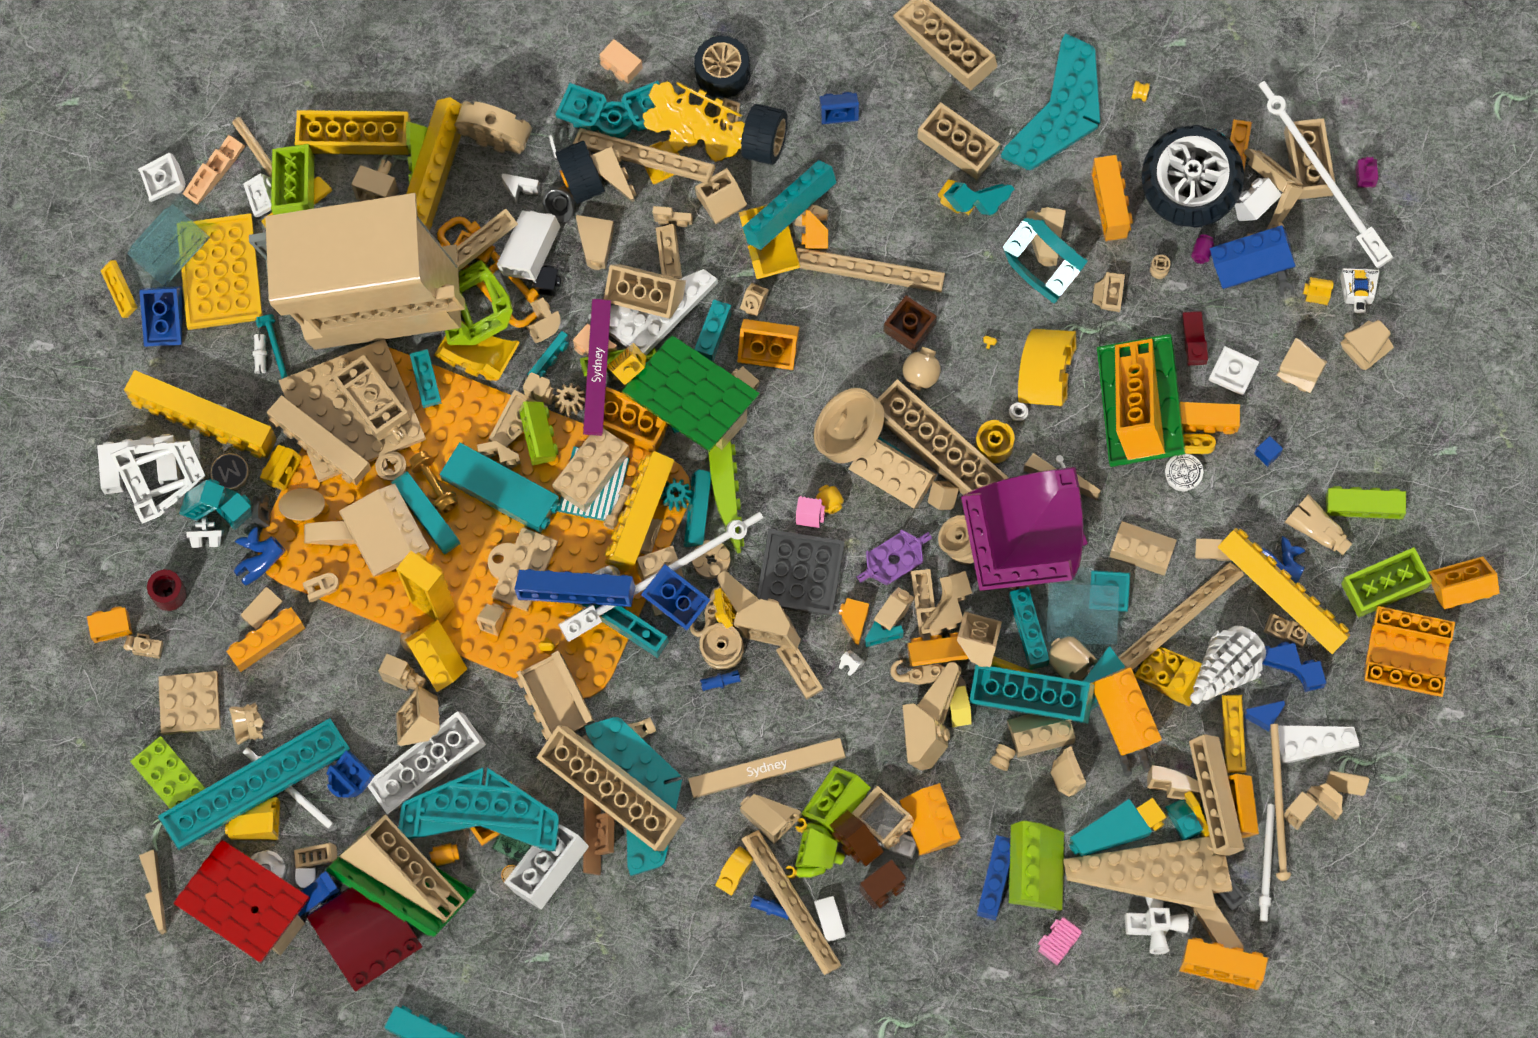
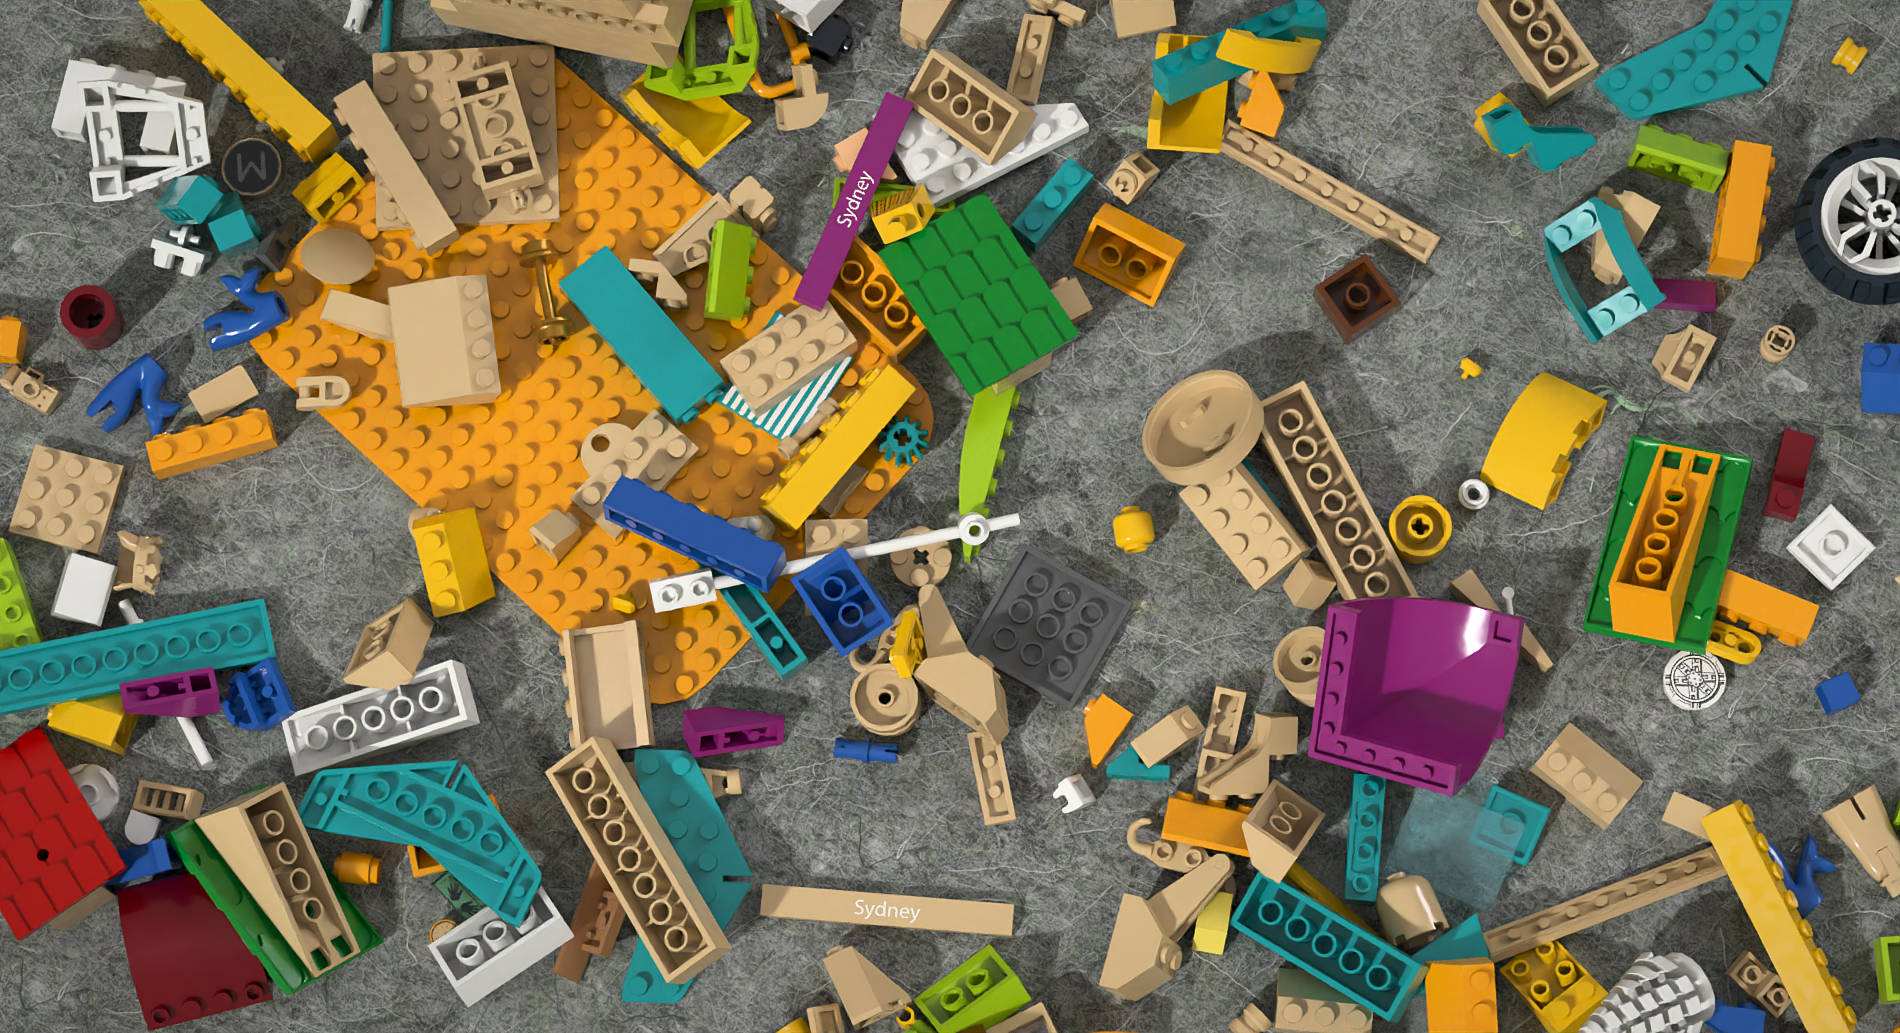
camera: 20 degrees right, 5 degrees up
tan gear [375,451,406,481] -> none
tan hinge [378,654,427,691] -> none
teal beam [391,471,461,555] -> none
yellow brick [396,551,455,624] -> none
teal plate [409,349,442,408] -> none
teal plate [527,331,569,378] -> none
tan gear [554,383,585,416] -> none
teal slope [683,469,711,547] -> none
bright pink brick [796,496,825,528] -> none
medium lavender plate [856,530,932,585] -> none
tan brick [903,347,941,391] -> none
magenta brick [1191,234,1214,264] -> none
none -> white slope [49,553,118,627]
none -> blue piece [86,352,182,437]
none -> magenta slope [119,666,220,718]
none -> magenta slope [682,706,785,758]
none -> yellow slope [1216,28,1322,74]
none -> lime slope [1626,125,1729,194]
none -> magenta slope [1653,278,1716,313]

